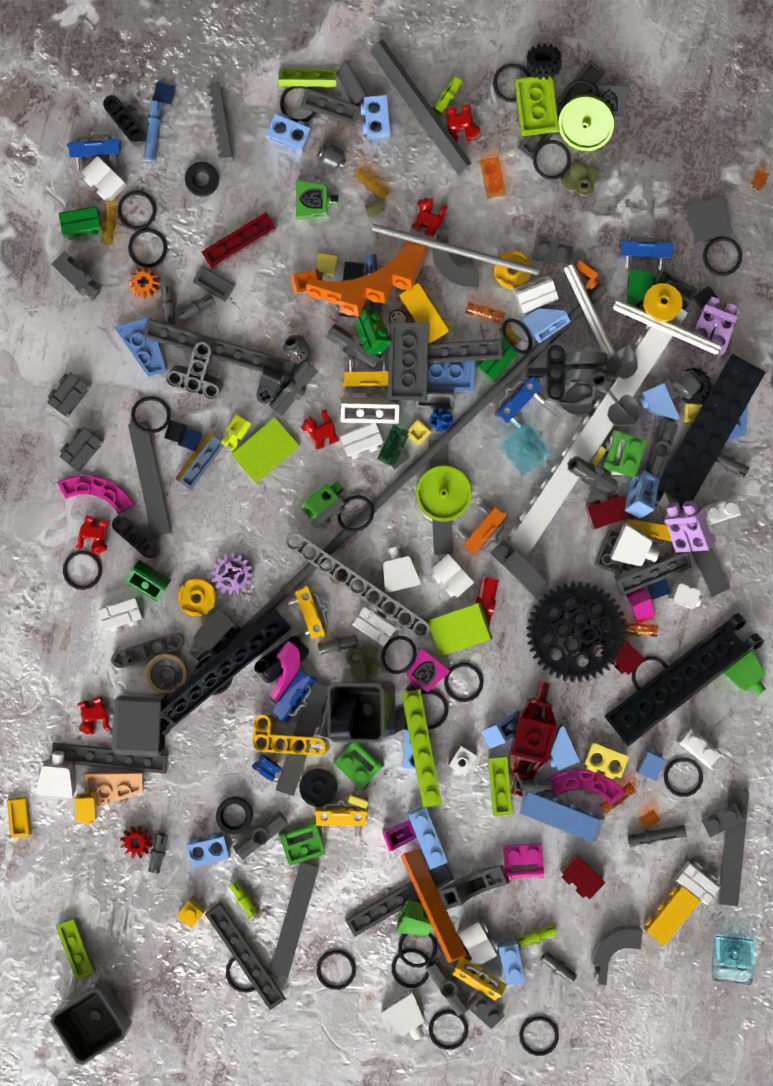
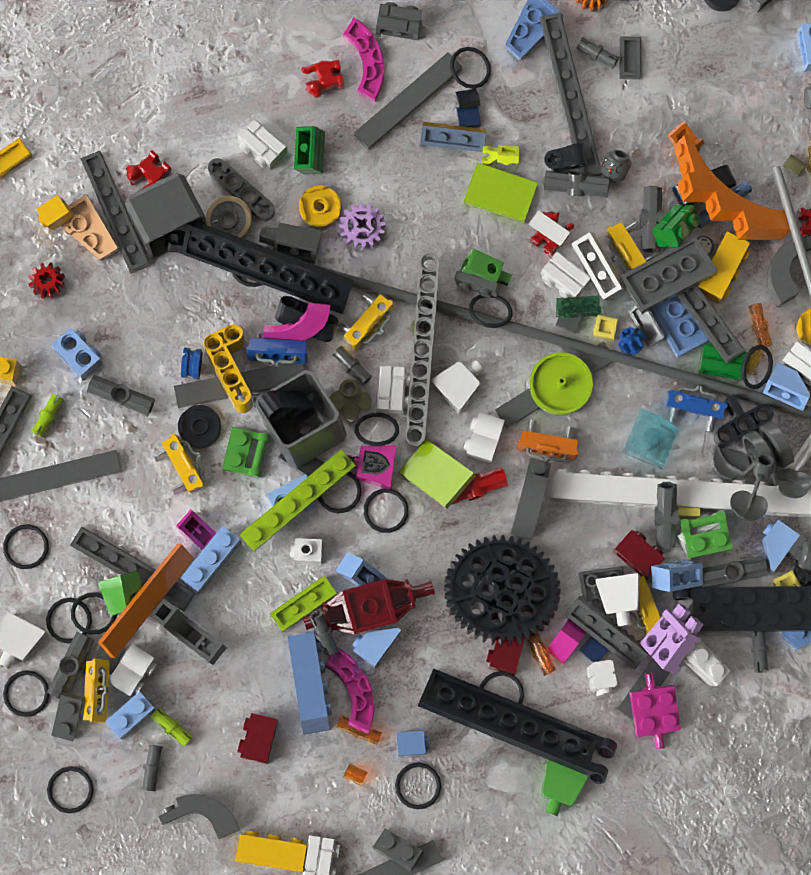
camera: 55 degrees right, 10 degrees down
white torso [36,751,76,798] -> none
black piece [63,551,102,590] -> none
black beam [112,516,160,559] -> none
dark grey pin [148,833,168,874] -> none
dark grey pin [160,285,176,325] -> none
dark grey beam [166,336,223,400] -> none
dark red gear [201,212,277,269] -> none
black tyre [216,796,253,835] -> none
bright green plate [279,820,326,866] -> none
bright green torso [296,180,339,220] -> none
light yellow tile [316,253,338,276] -> none
light yellow tile [348,793,369,808] -> none
dark pink plate [503,843,544,881] -> none
light yellow brick [583,741,629,780] -> none
dark grey pin [627,825,687,847] -> none
white brick [677,727,722,768] -> none
none -> white sticker [529,211,570,246]
none -> dark pink plate [629,672,681,750]

